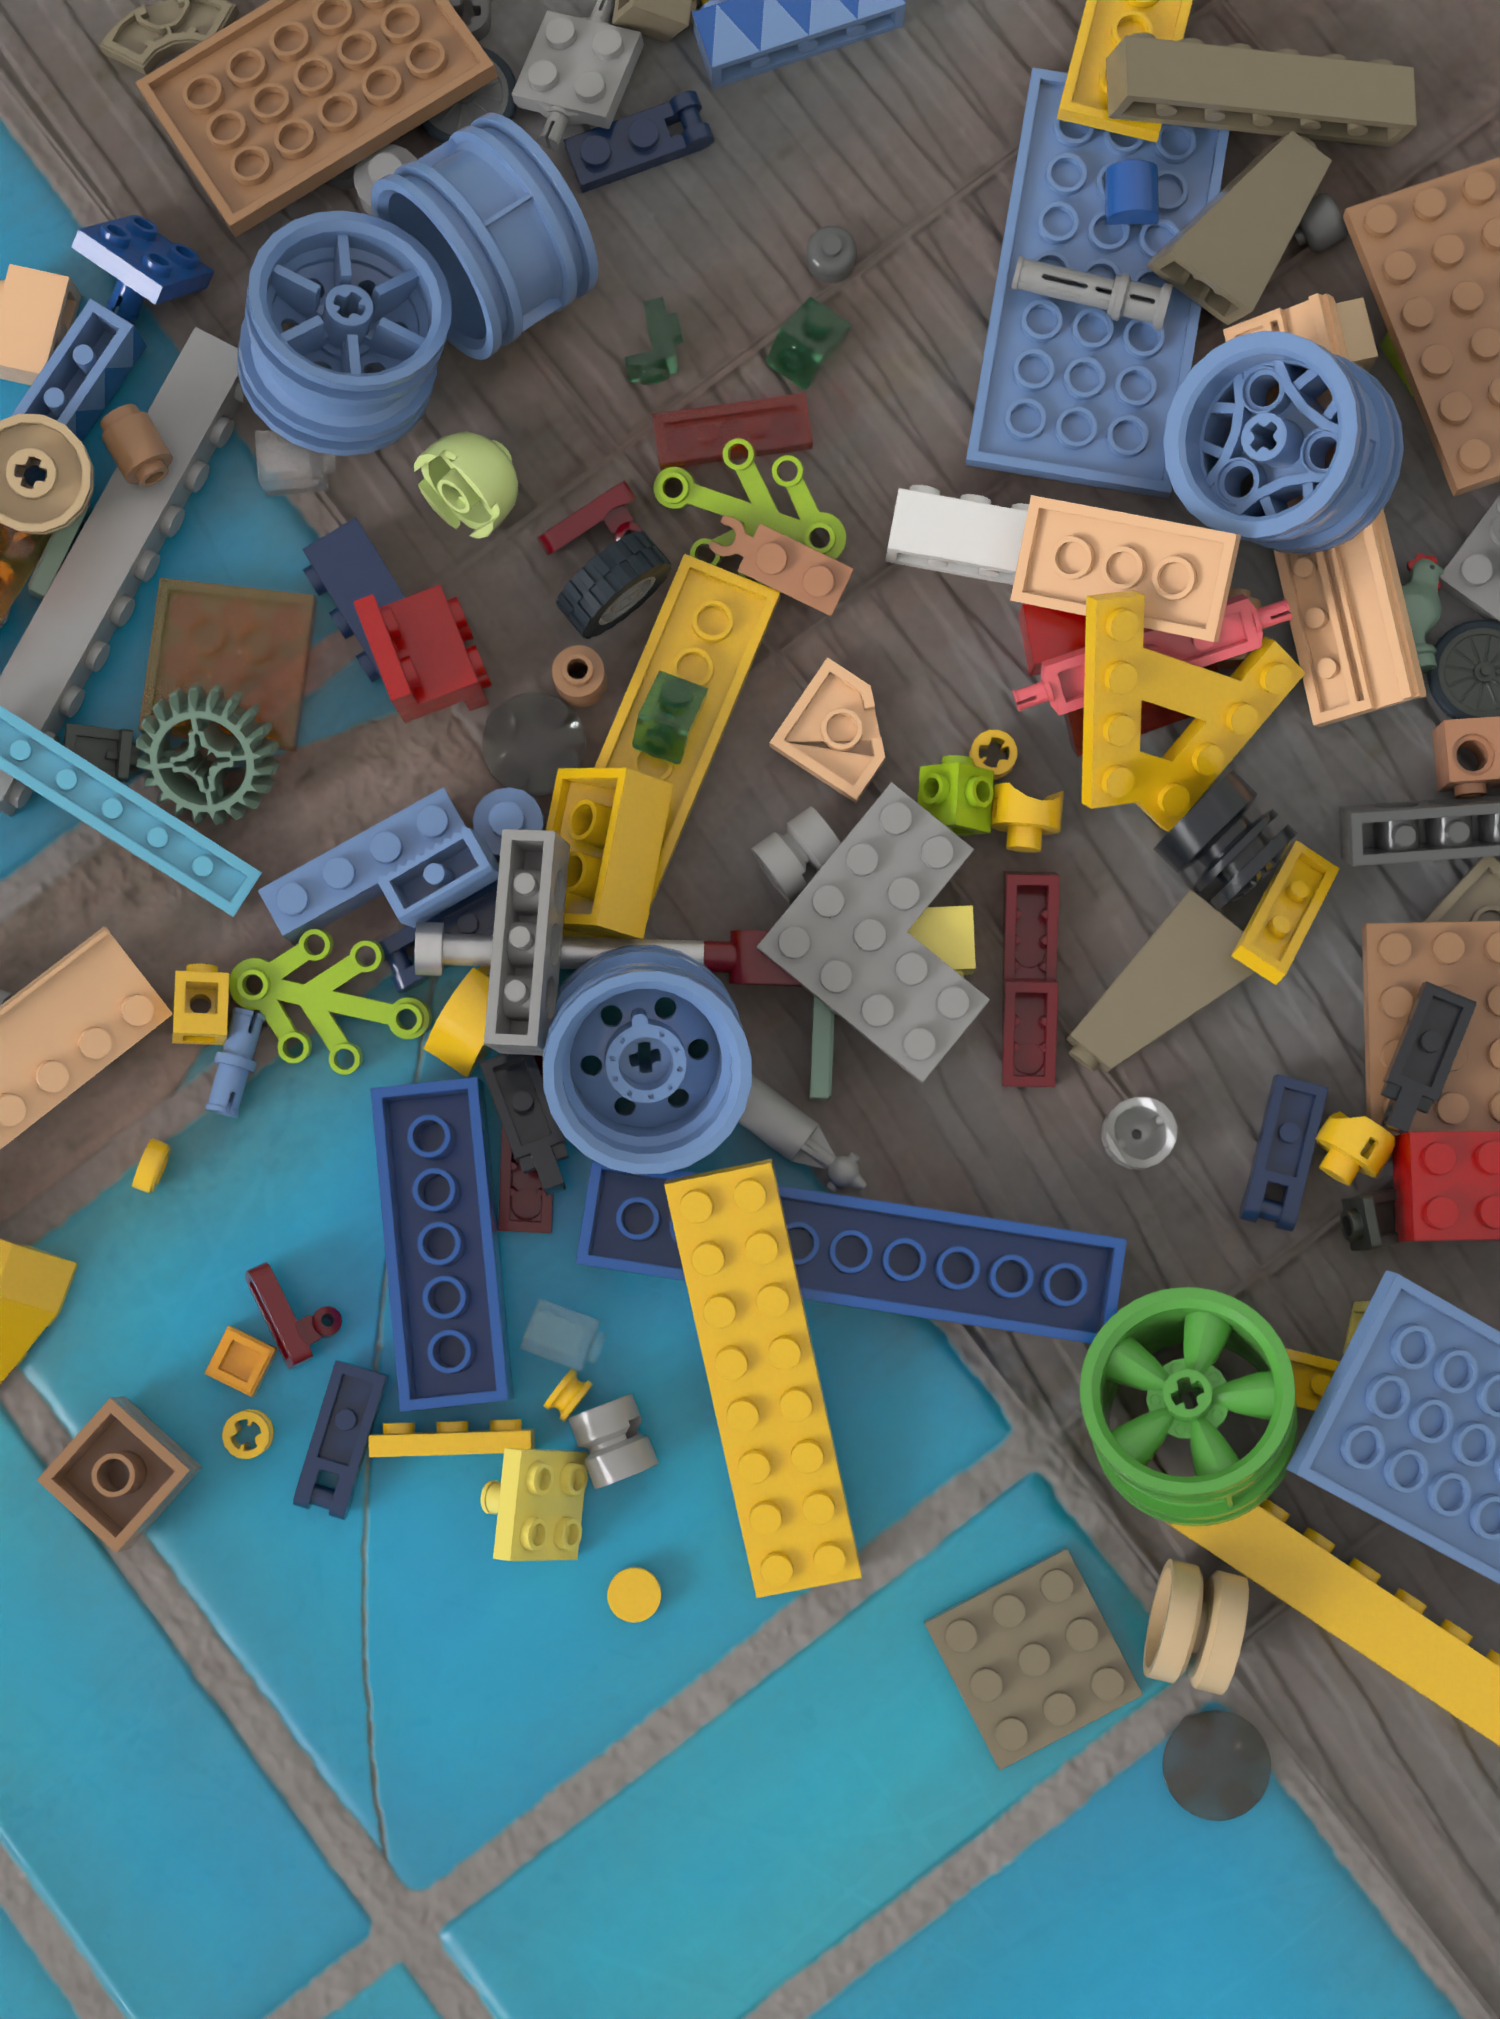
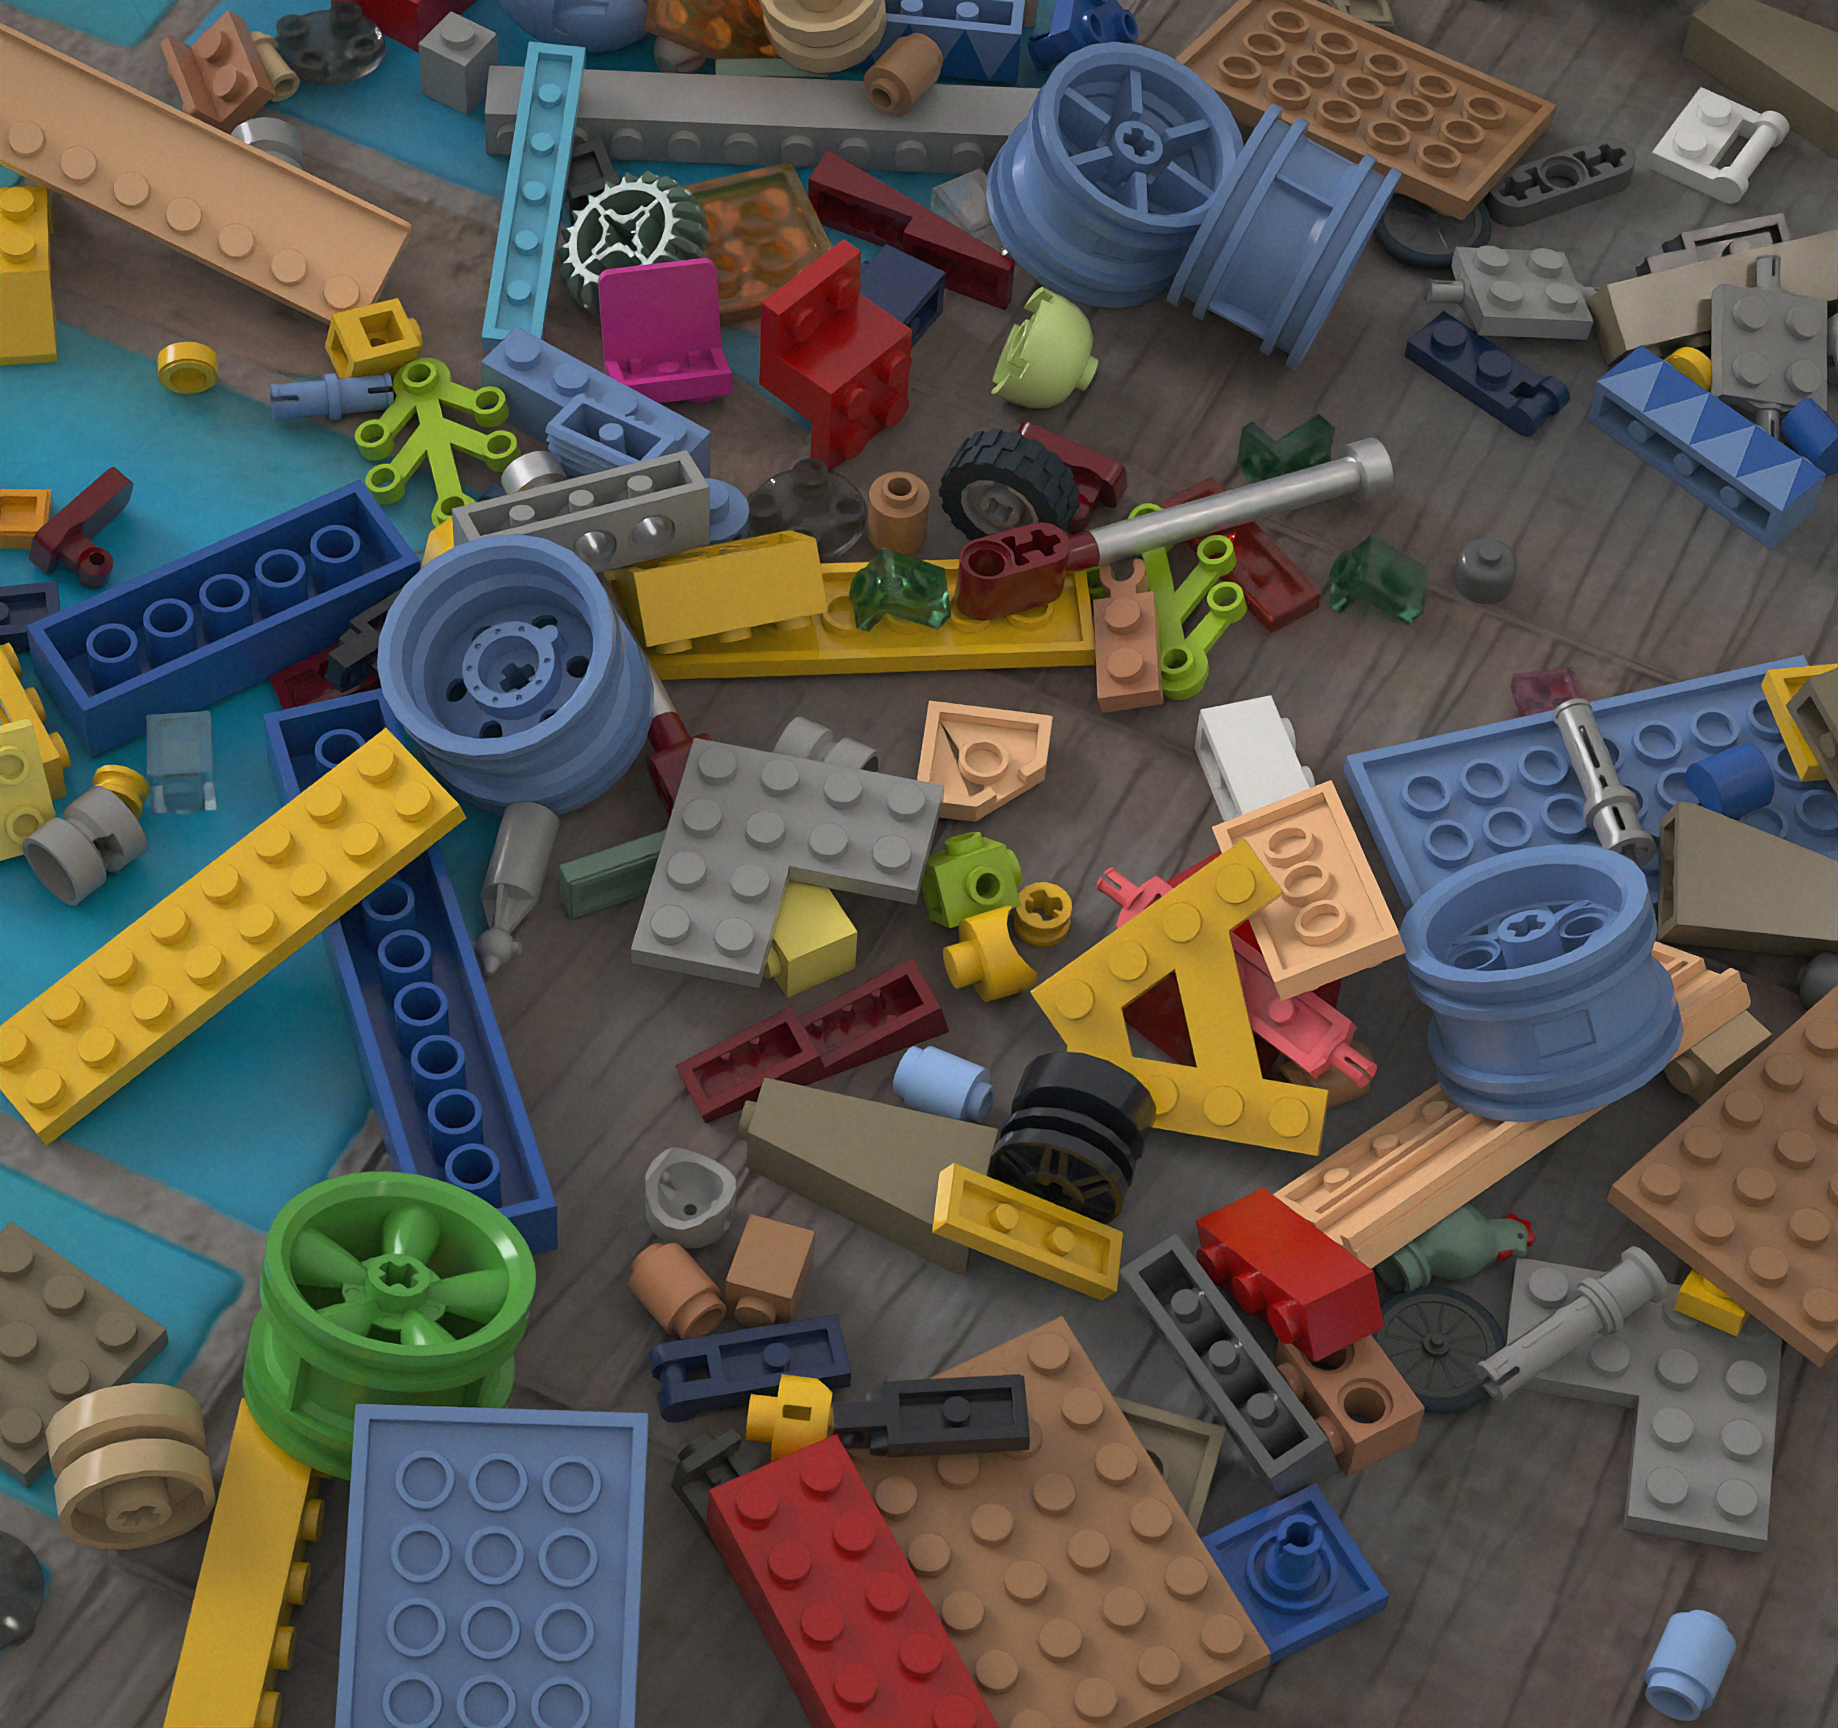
camera: 55 degrees right, 30 degrees down
none -> dark pink bracket [598,258,733,403]
none -> nougat brick [628,1242,727,1340]
none -> medium nougat brick [725,1214,815,1328]
none -> dark red slope [807,150,1015,311]
none -> light blue brick [892,1046,996,1123]
none -> piece [954,437,1393,621]
none -> red brick [1195,1187,1384,1362]
none -> clear pink tile [1510,667,1583,717]

